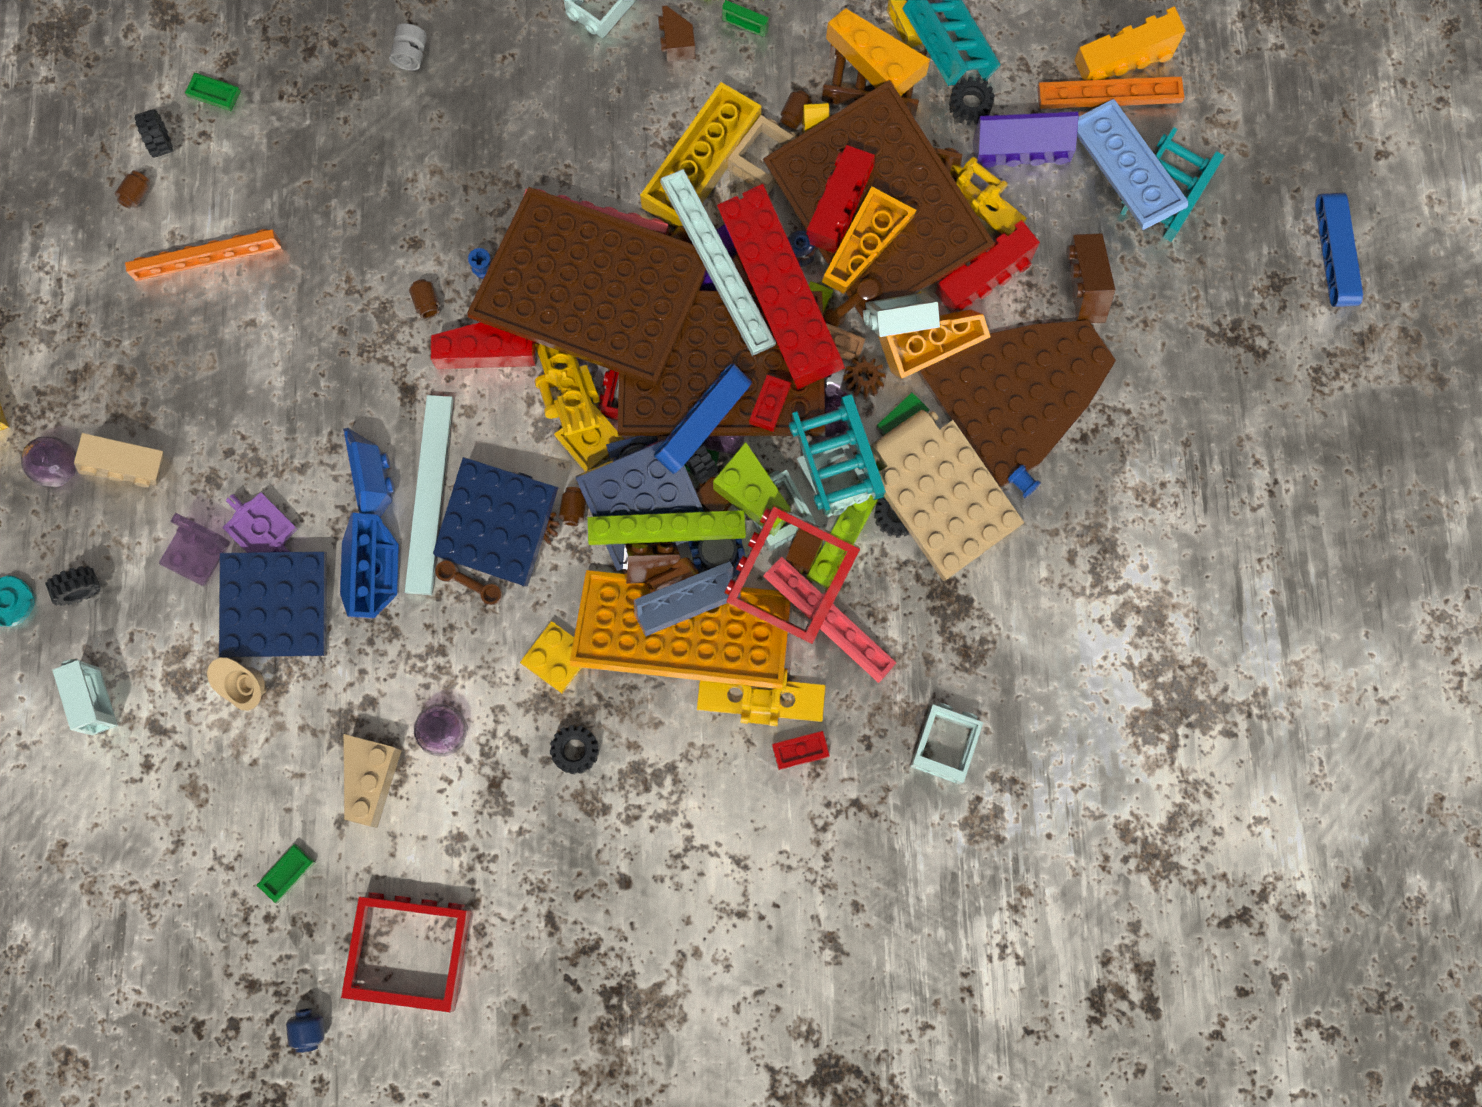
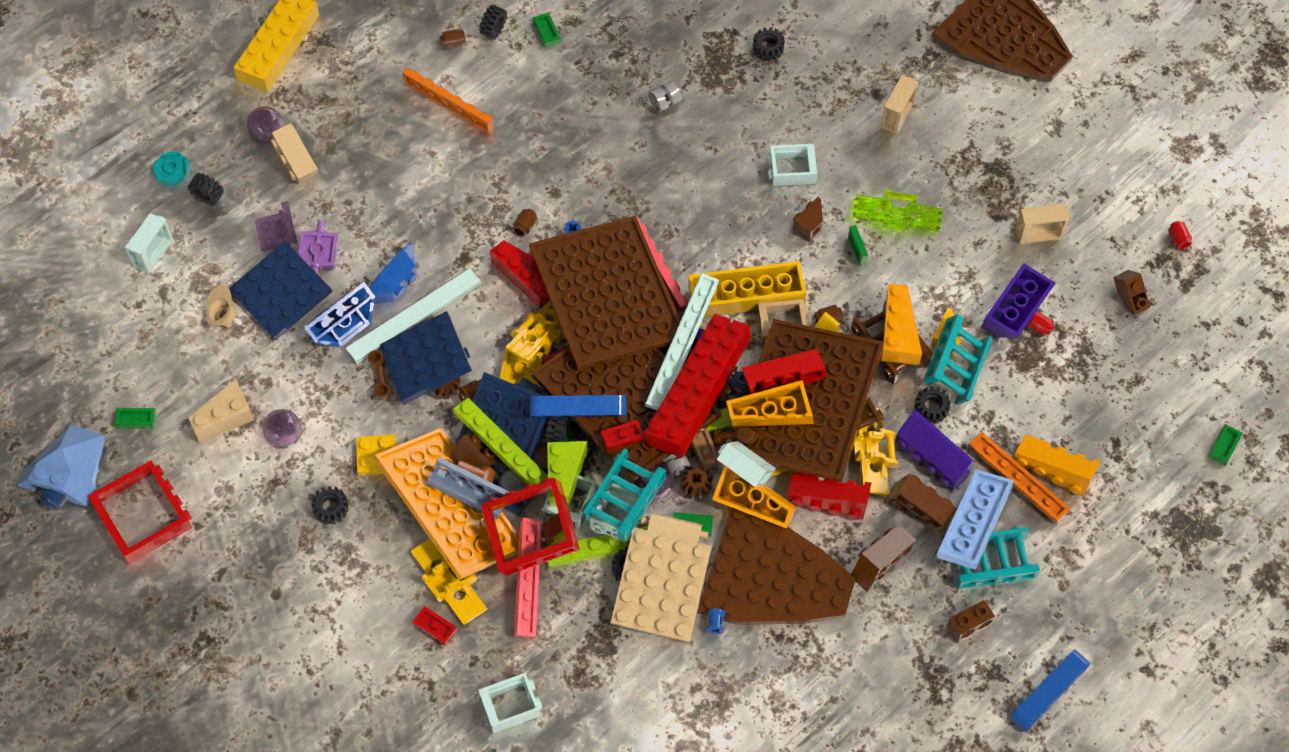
camera: 50 degrees right, 15 degrees down
none -> medium blue wedge [16,425,105,507]
none -> reddish brown wedge [884,473,957,531]
none -> reddish brown brick [947,600,995,643]

